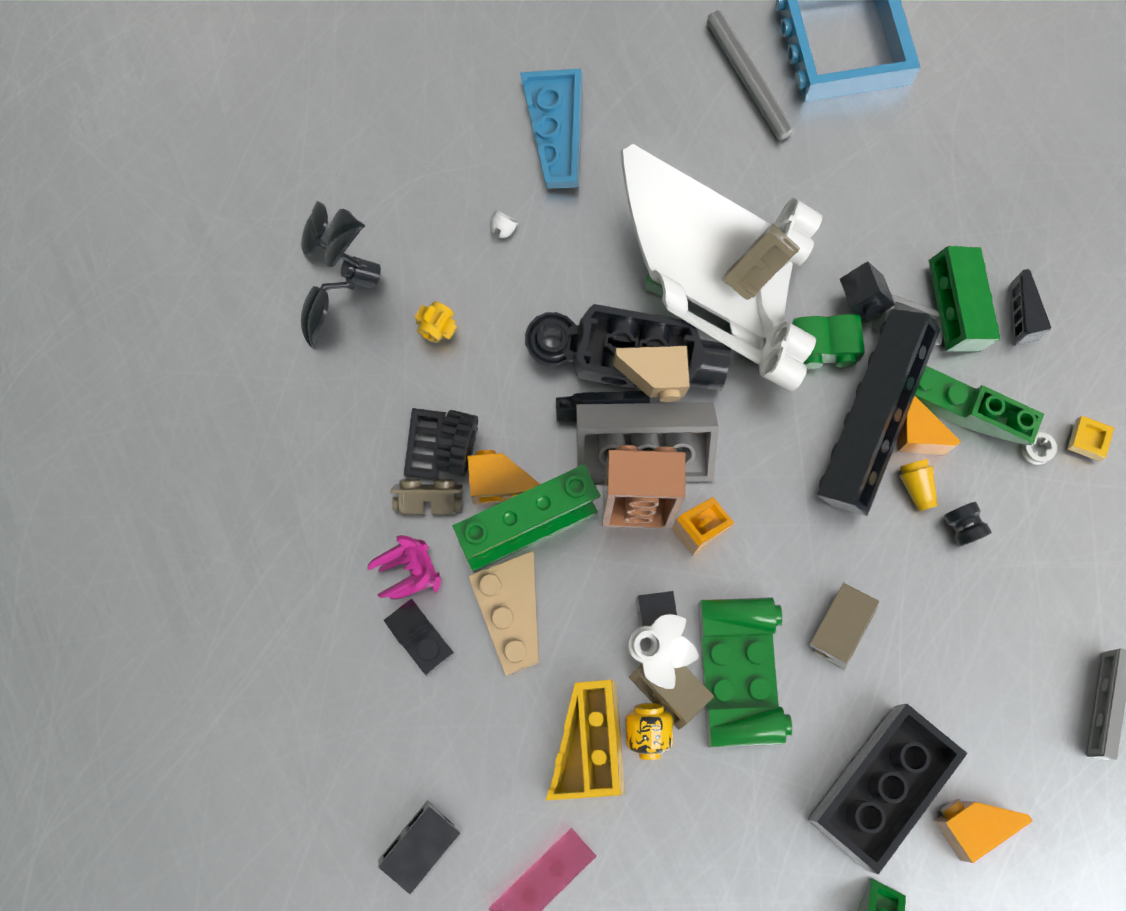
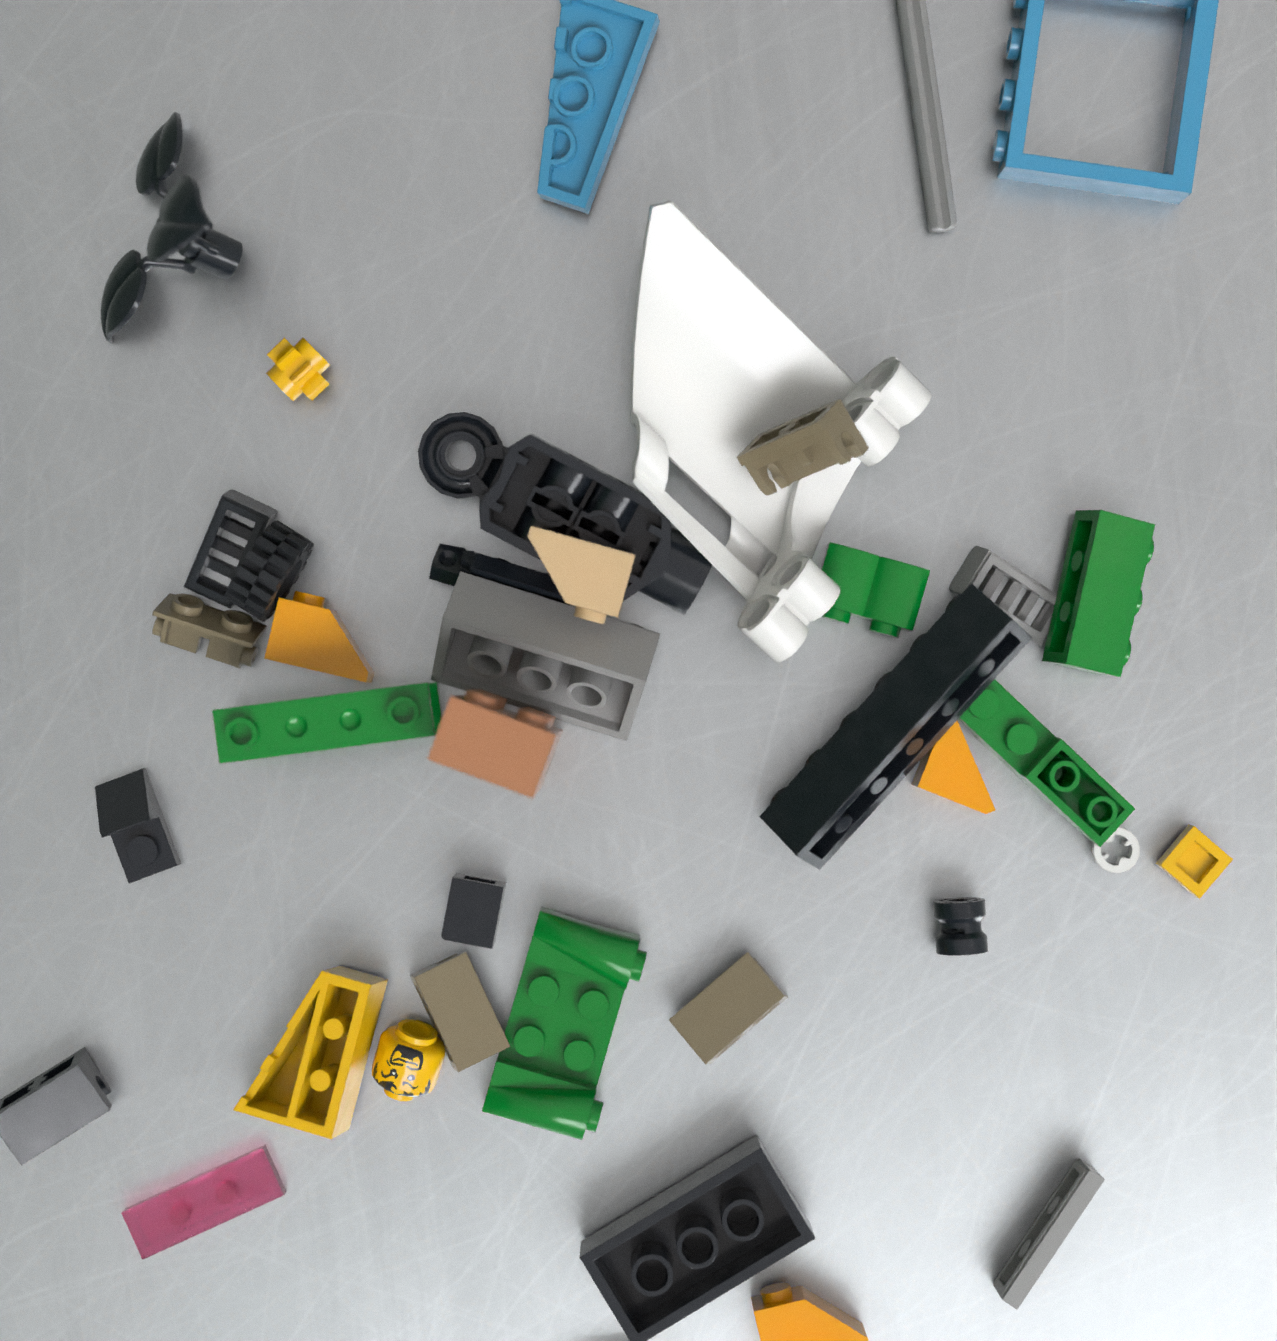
camera: 15 degrees right, 15 degrees up
dark pink piece [367,535,441,599] -> none
tan wing [468,551,539,676] -> none
white hinge [490,210,518,238] -> none
white plate [628,614,699,689] -> none
light orange slope [672,497,735,556] -> none
black brick [840,261,896,322] -> none
yellow cone [899,459,938,511] -> none
black slope [1011,269,1052,346] -> none

